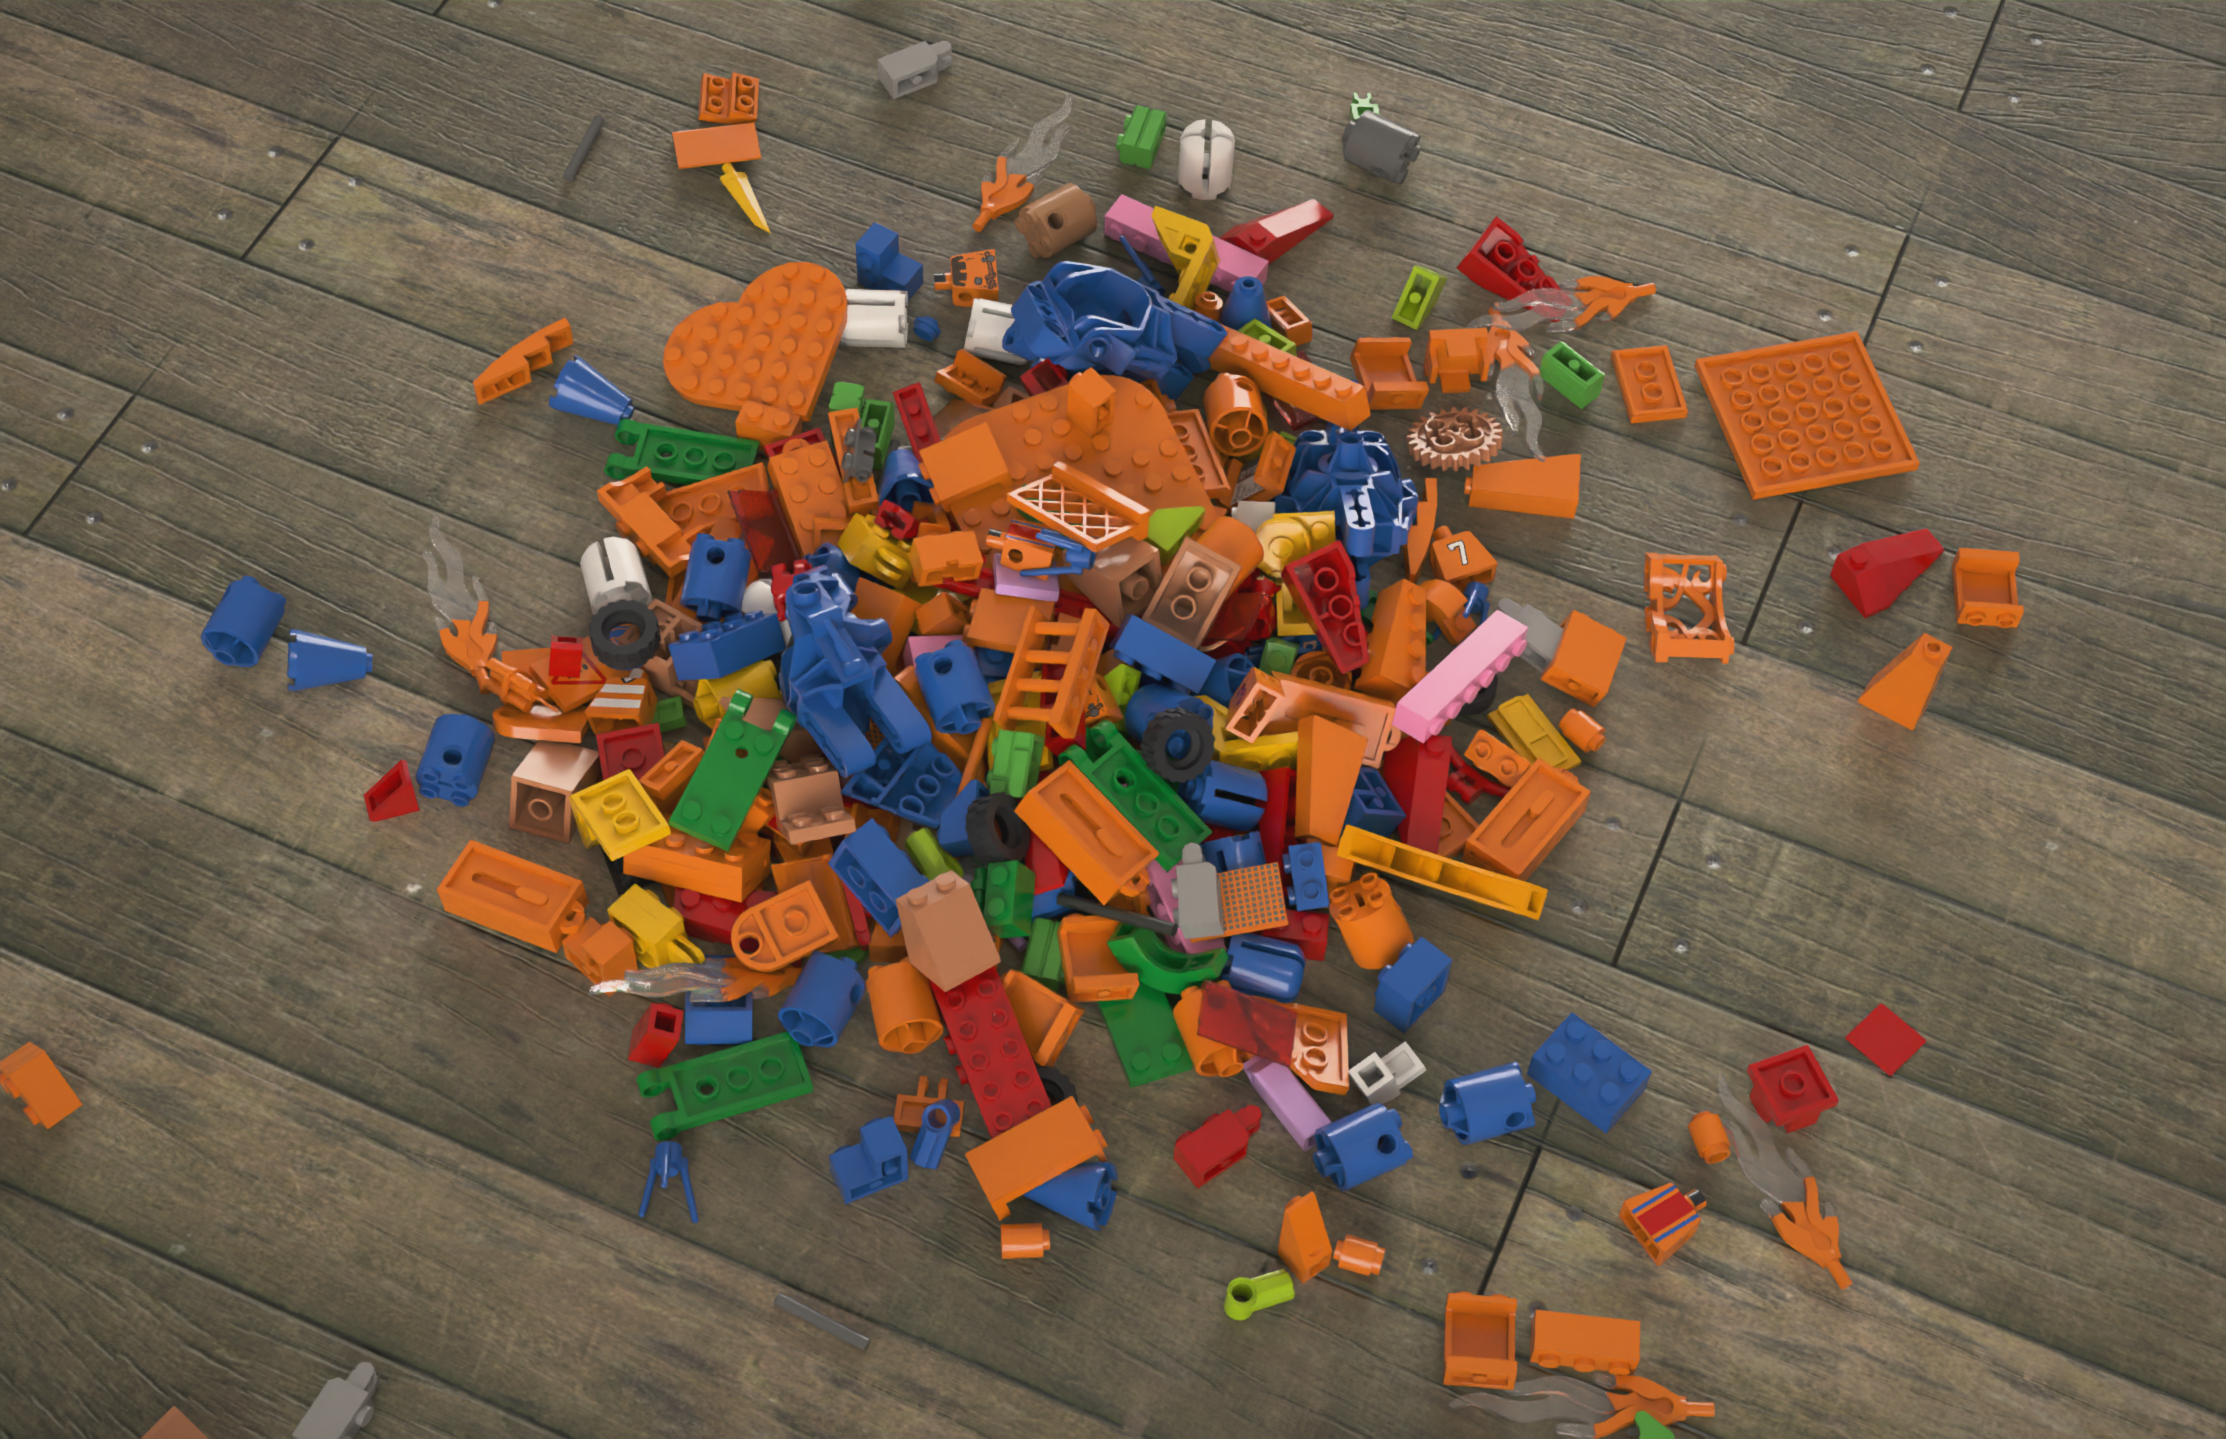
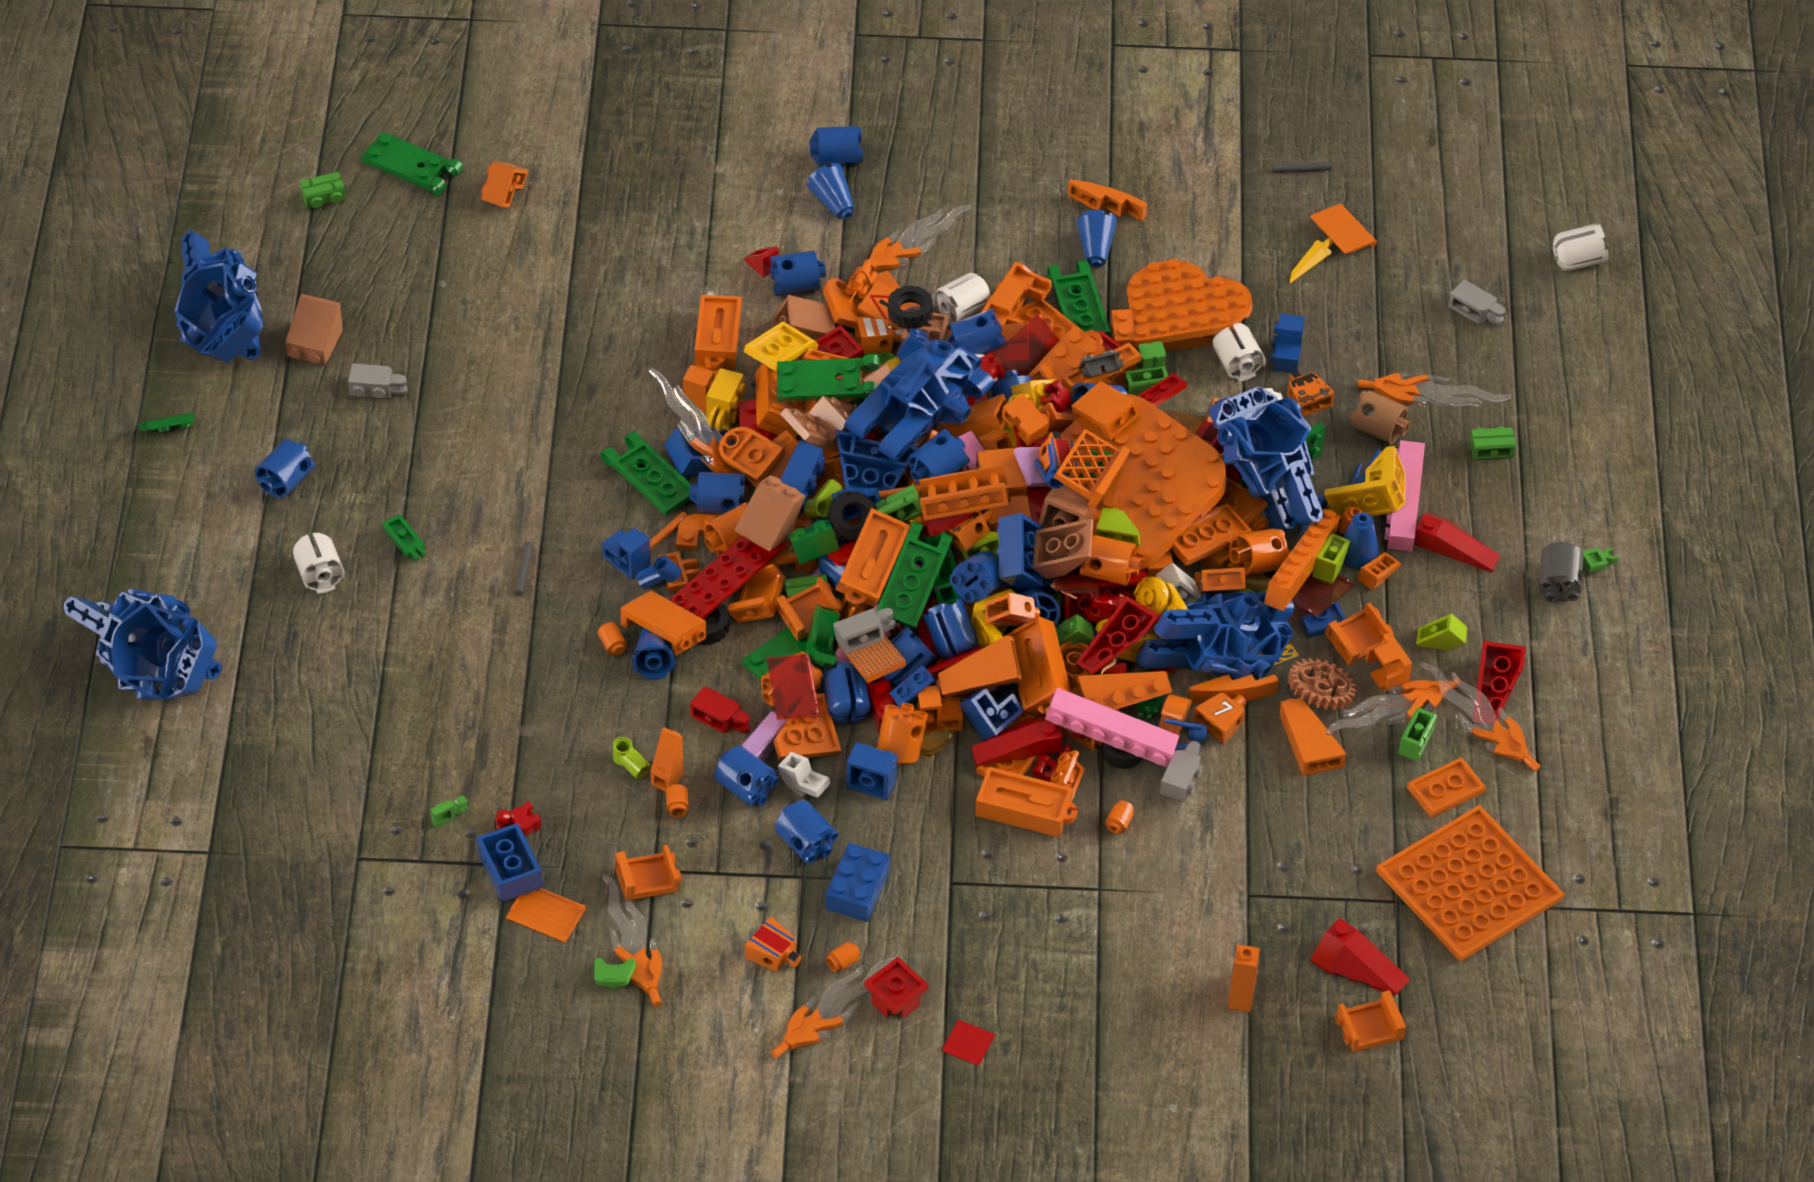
camera: 70 degrees right, 5 degrees down
red slope [548,635,583,678] -> none
red brick [627,1003,684,1068] -> none
blue plant [639,1141,699,1223] -> none
orange slope [698,72,759,124] -> none
blue plate [913,316,941,342] -> none
pearl dark grey bar [1056,892,1178,936] -> none
orange brick [1066,367,1116,439] -> none
black tyre [1140,707,1215,783] -> none
white cylinder [1177,119,1235,200] -> none
light orange arch [1336,824,1548,921] -> none
yellow piece [1487,694,1581,771] -> none
orange brick [1530,1310,1640,1376] -> none
orange panel [1540,610,1627,708] -> none
orange fence [1644,552,1734,664] -> none
none -> orange bar [649,512,688,551]
none -> orange plate [676,513,720,551]

